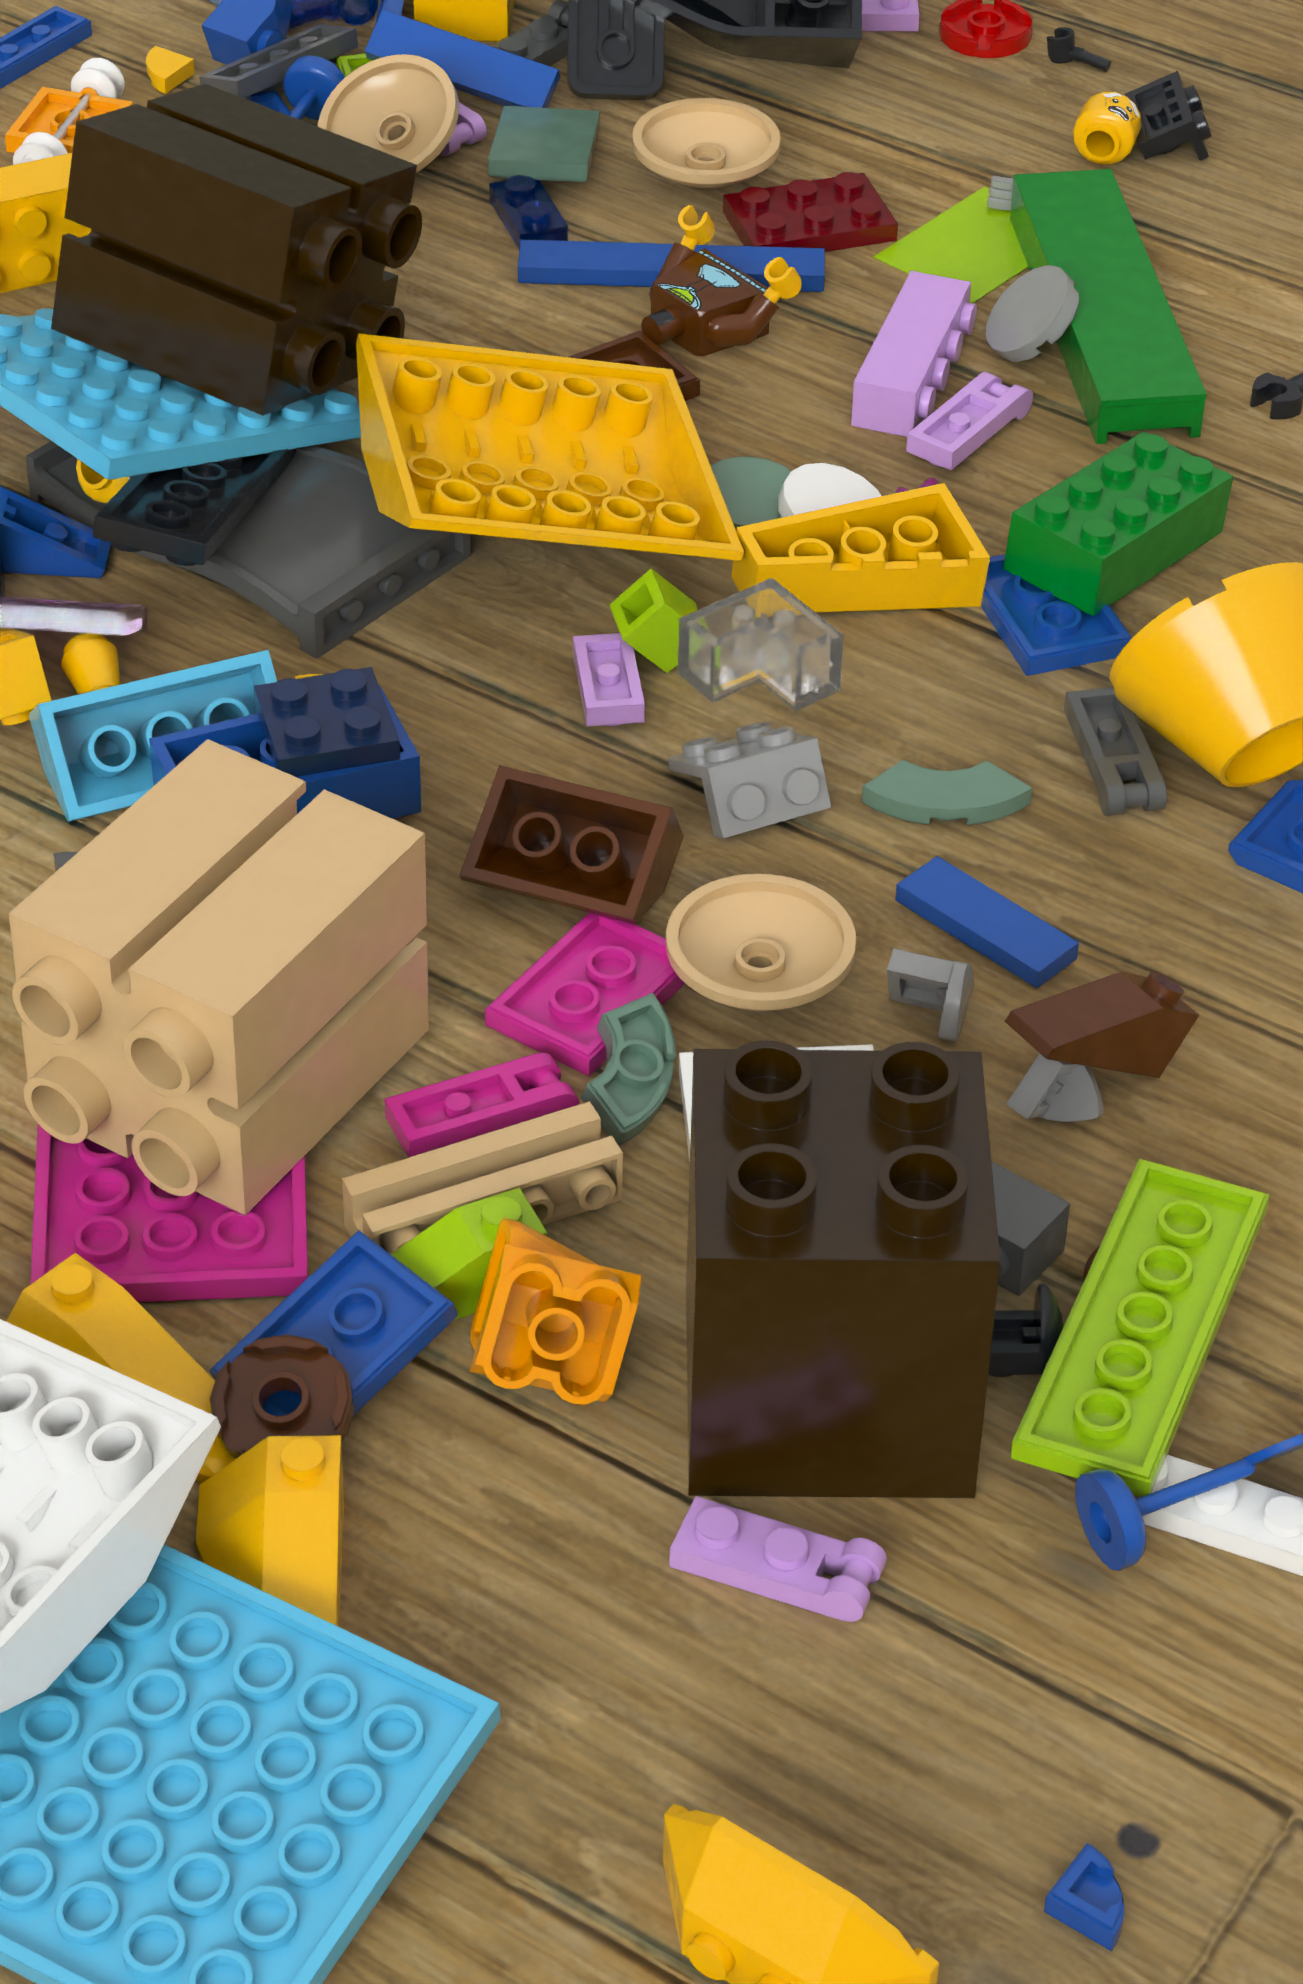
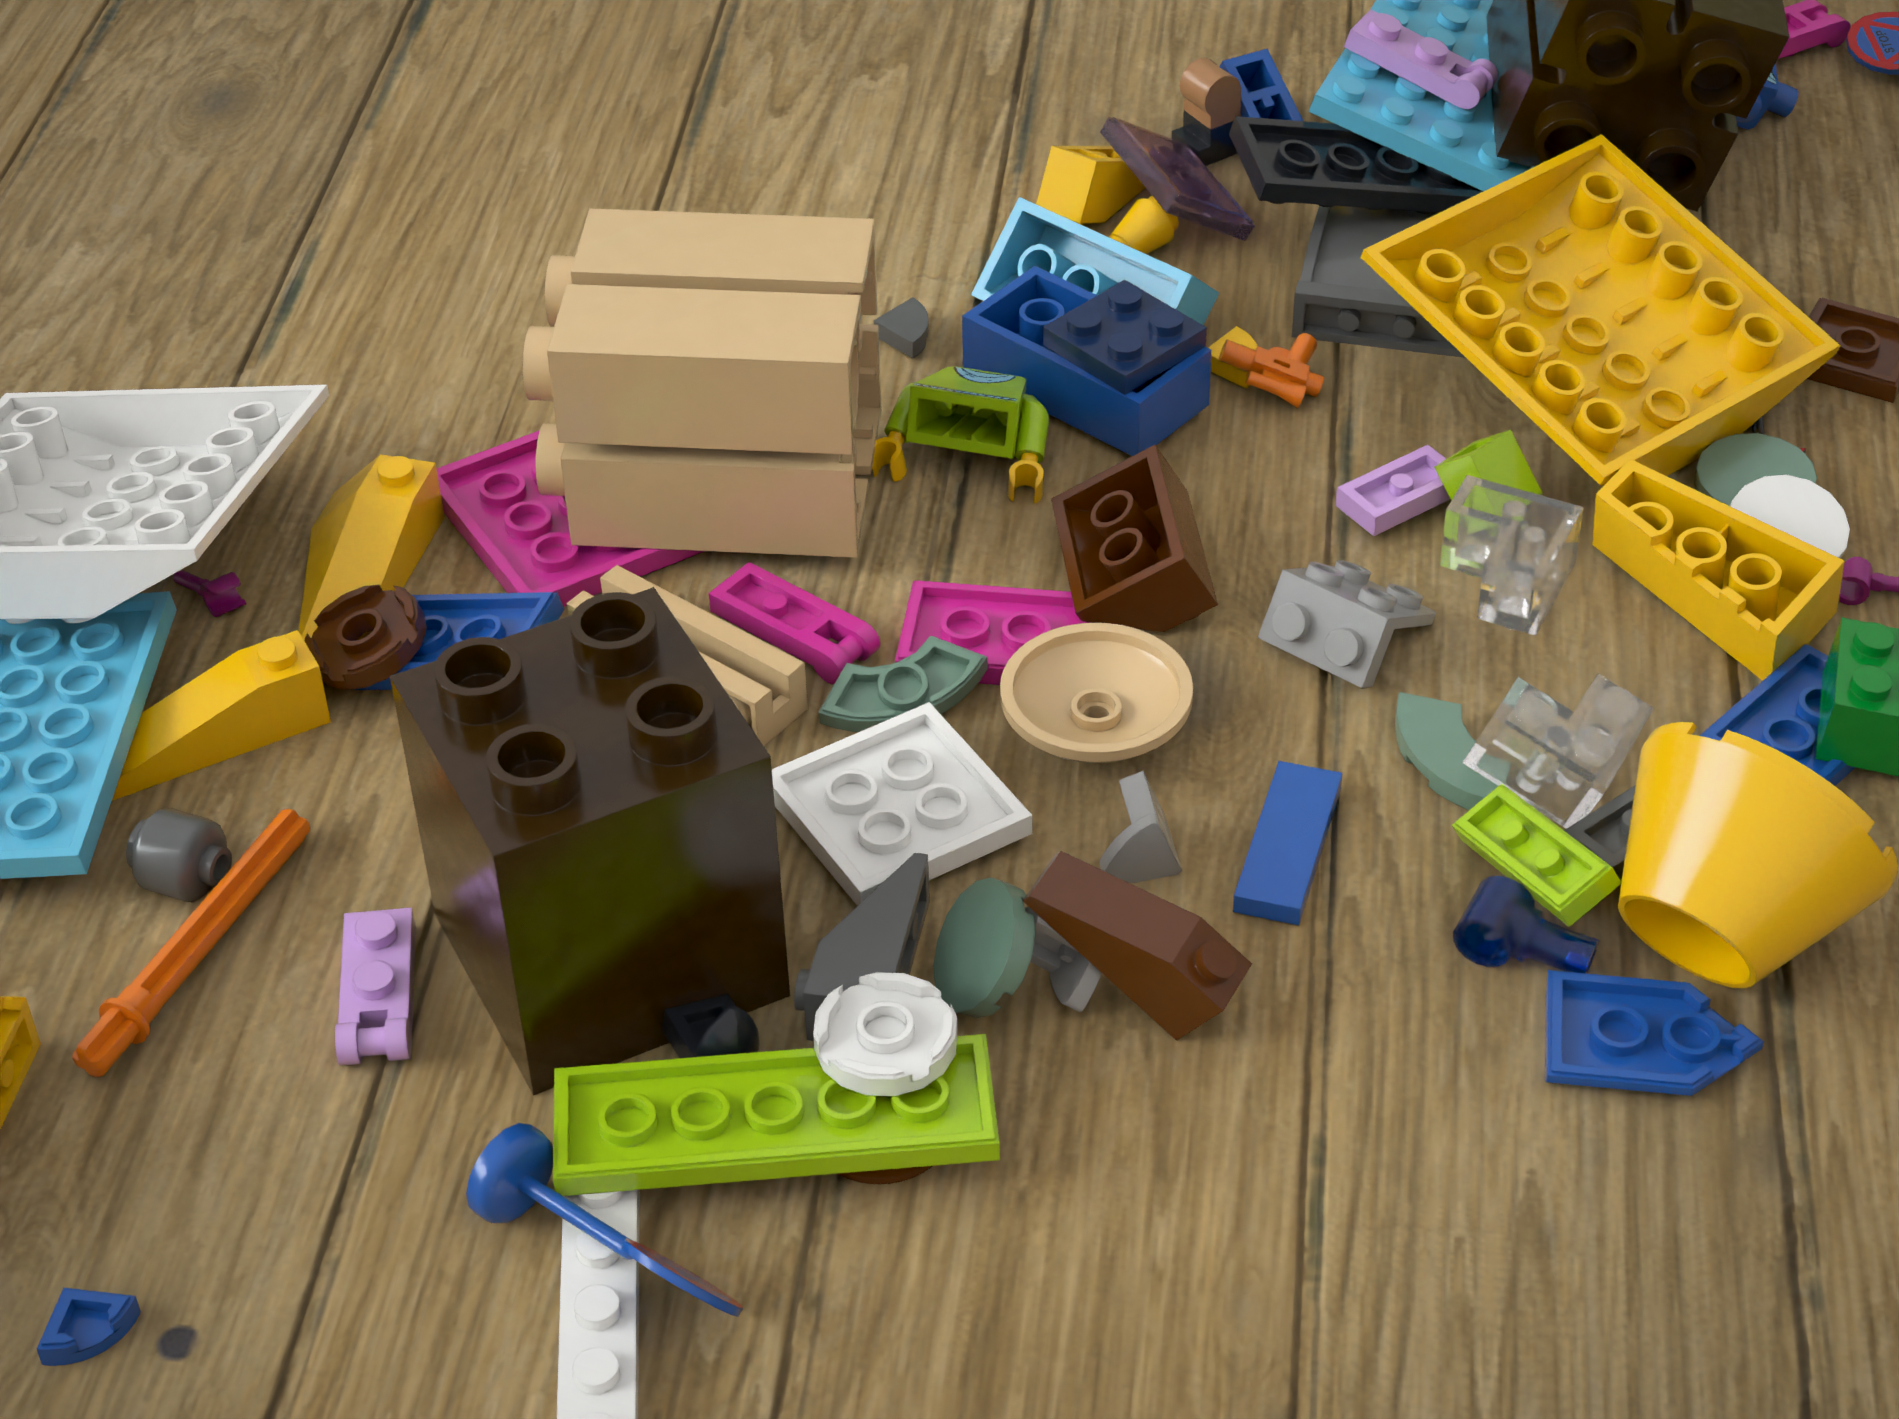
camera: 65 degrees right, 0 degrees up
none -> orange axle [72,809,310,1077]
none -> dark grey head [126,808,232,902]
none -> white tile [813,972,957,1096]
none -> sand green tile [933,877,1036,1018]
none -> orange piece [1219,333,1324,408]
none -> lavender plate [1344,9,1498,109]
none -> lime tile [1452,784,1621,927]
none -> clear blue pin [1453,876,1600,974]
none -> clear brick [1462,673,1654,828]

